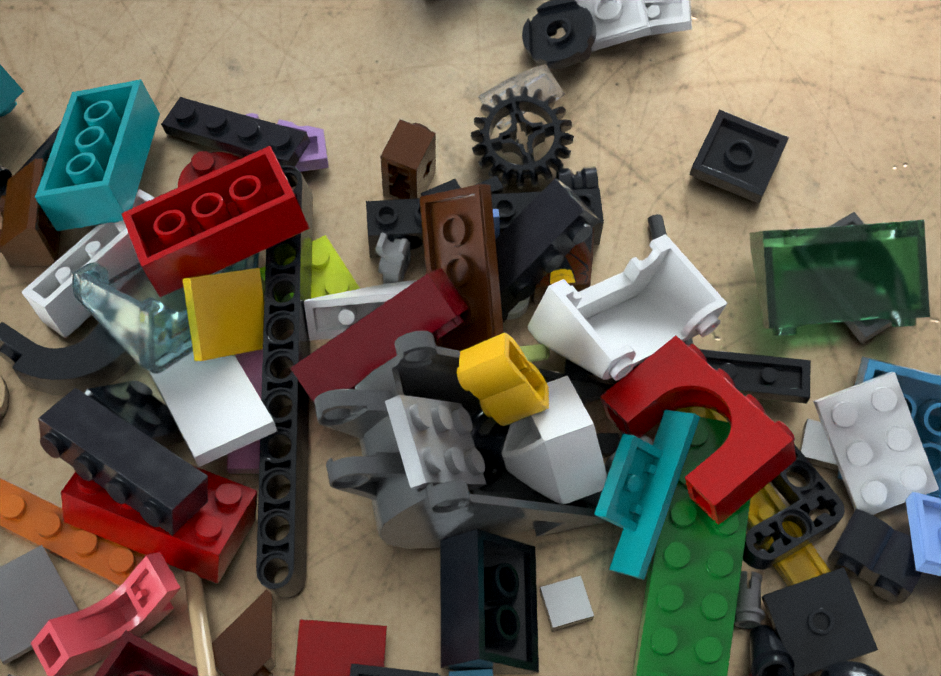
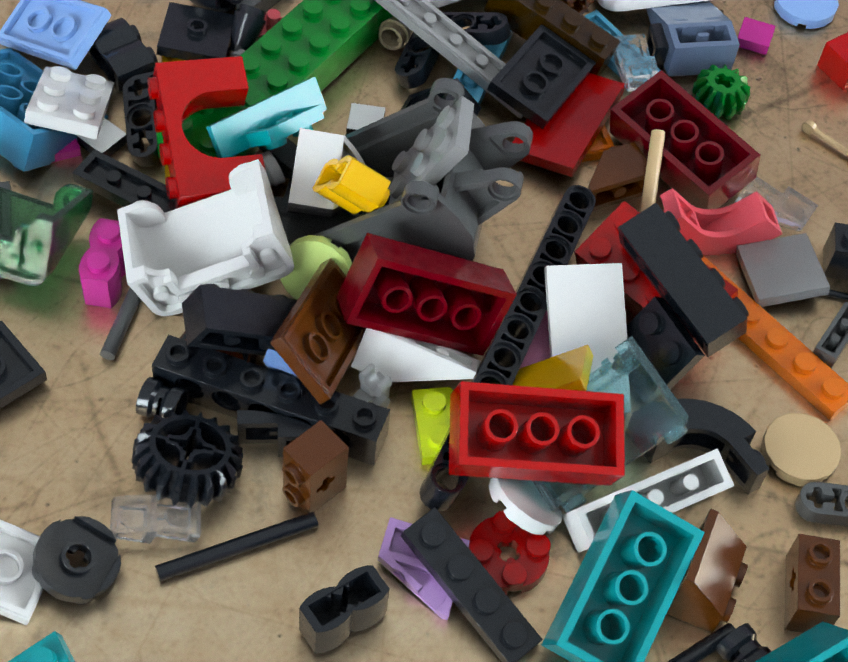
camera: 160 degrees left, 10 degrees down
none -> dark pink brick [79,218,126,308]
none -> black bar [155,511,318,582]
none -> black brick [299,565,390,653]

